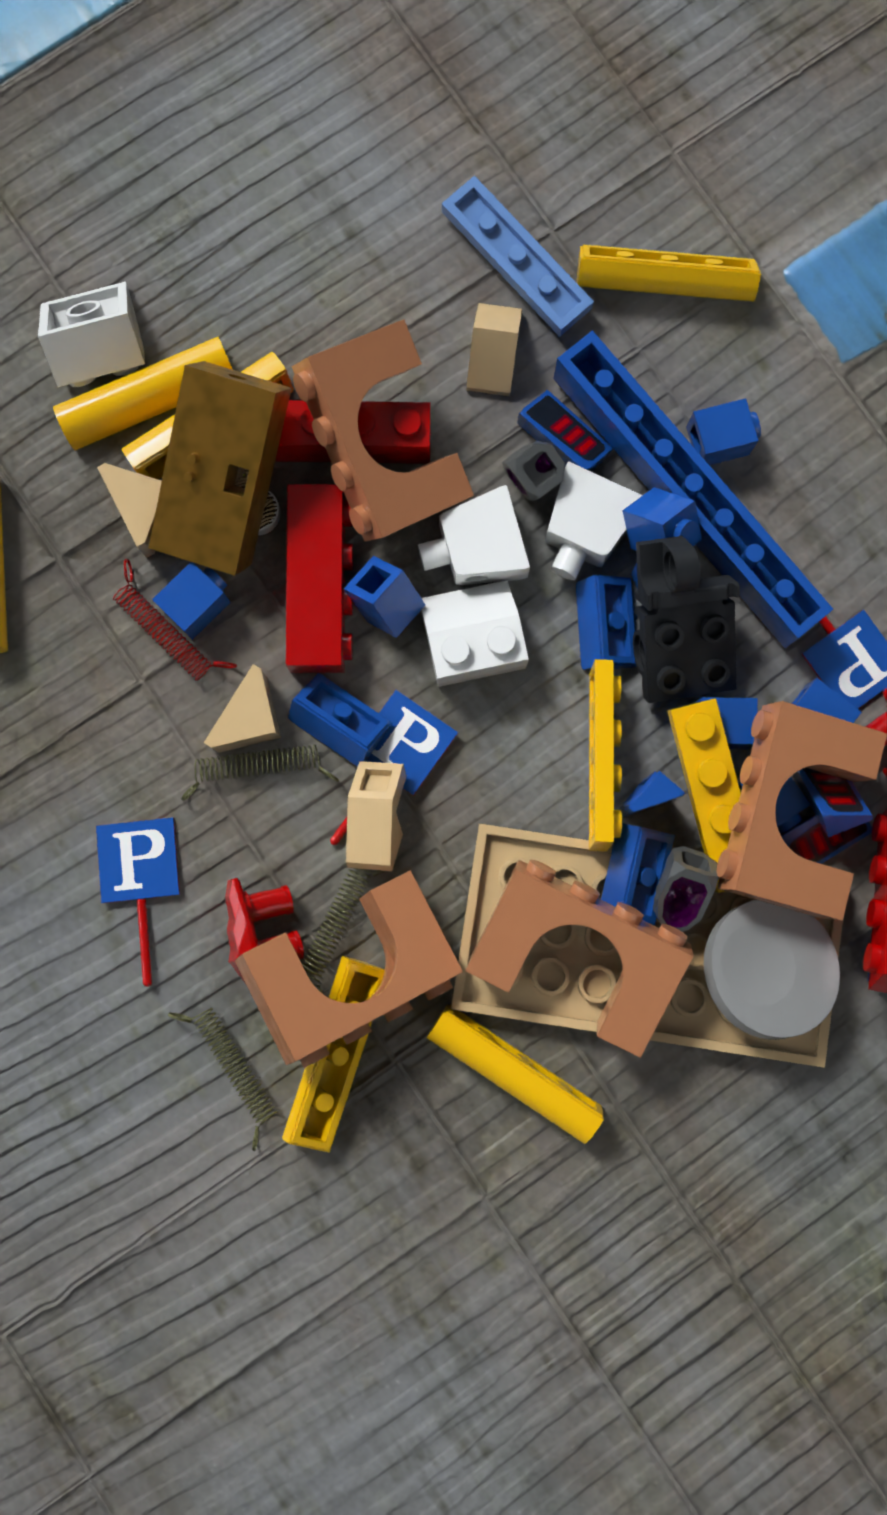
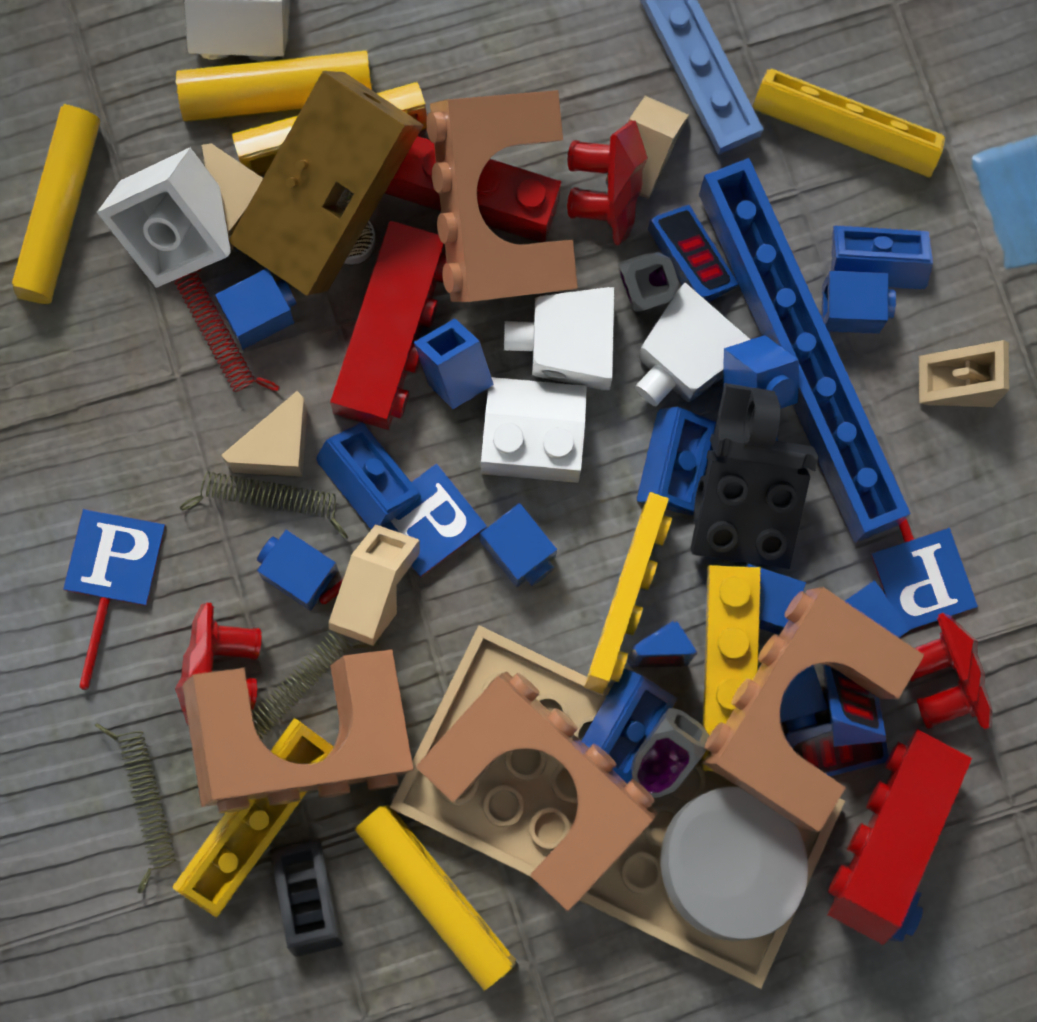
camera: 10 degrees right, 5 degrees down
none -> white slope [97,147,231,288]
none -> blue brick [257,530,339,611]
none -> black slope [270,838,343,956]
none -> blue brick [480,503,557,588]
none -> red connector [567,120,648,245]
none -> blue slope [831,226,933,289]
none -> tan slope [919,340,1009,407]

